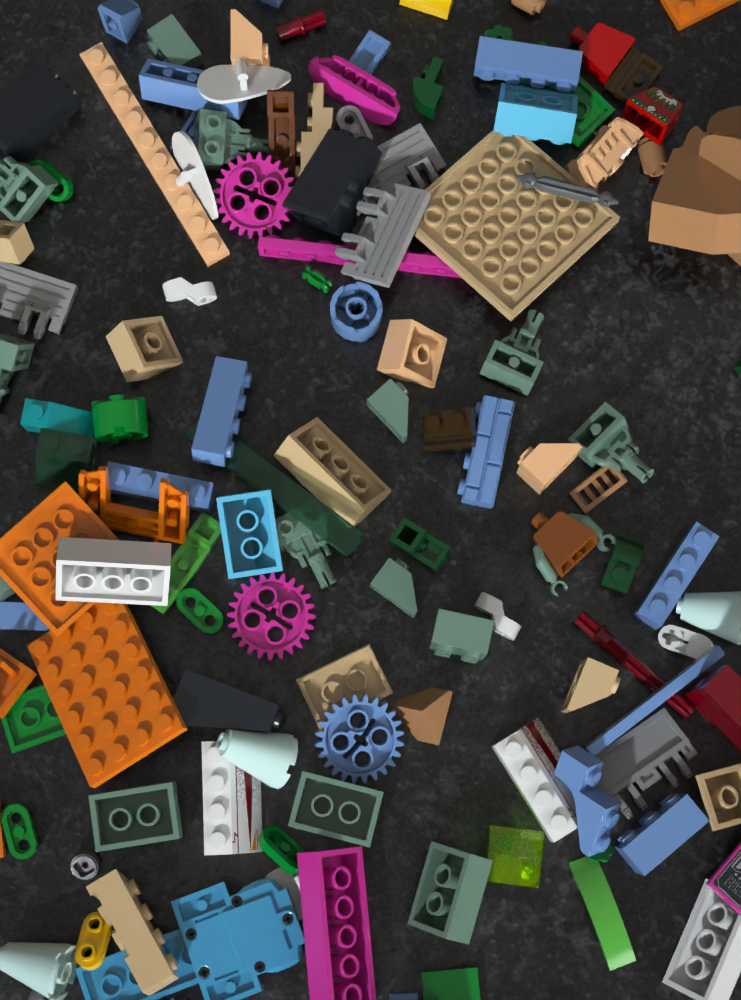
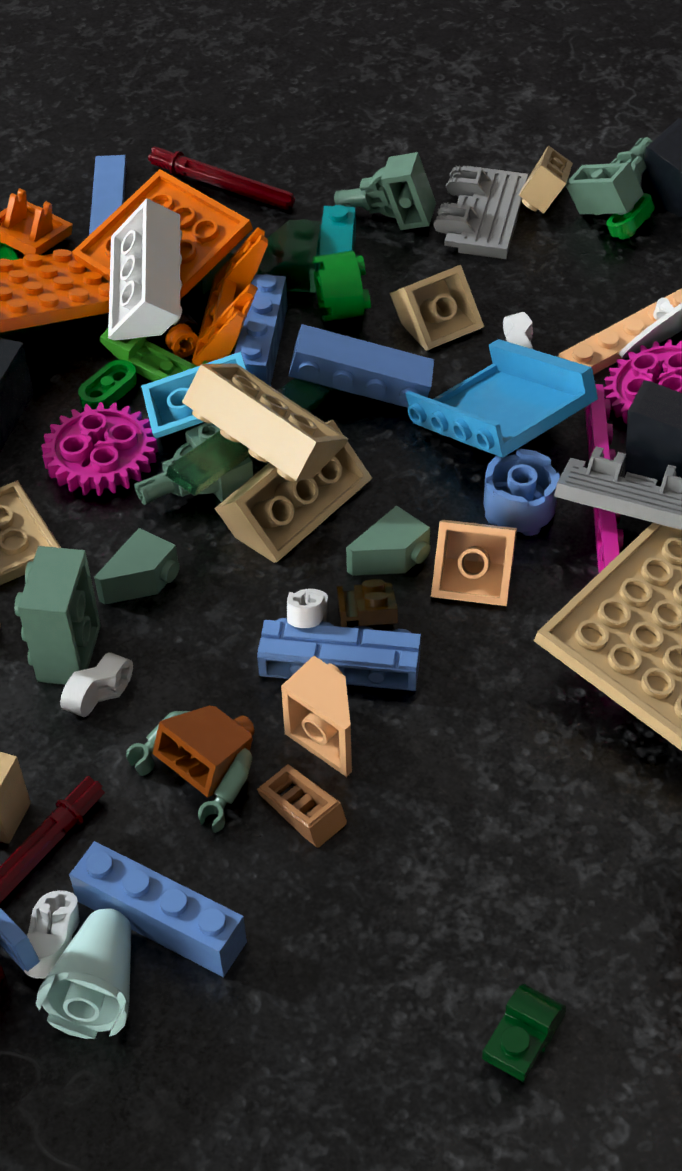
camera: 85 degrees right, 30 degrees down
green piece [302,265,334,293] -> none
dark green brick [389,517,452,572] -> none
sand green brick [480,310,544,396] -> none
sand green brick [568,402,654,483] -> none
dark green brick [600,535,644,594] -> none
none -> slope [182,364,348,482]
none -> white piece [287,589,328,628]
none -> dark azure panel [405,339,598,458]

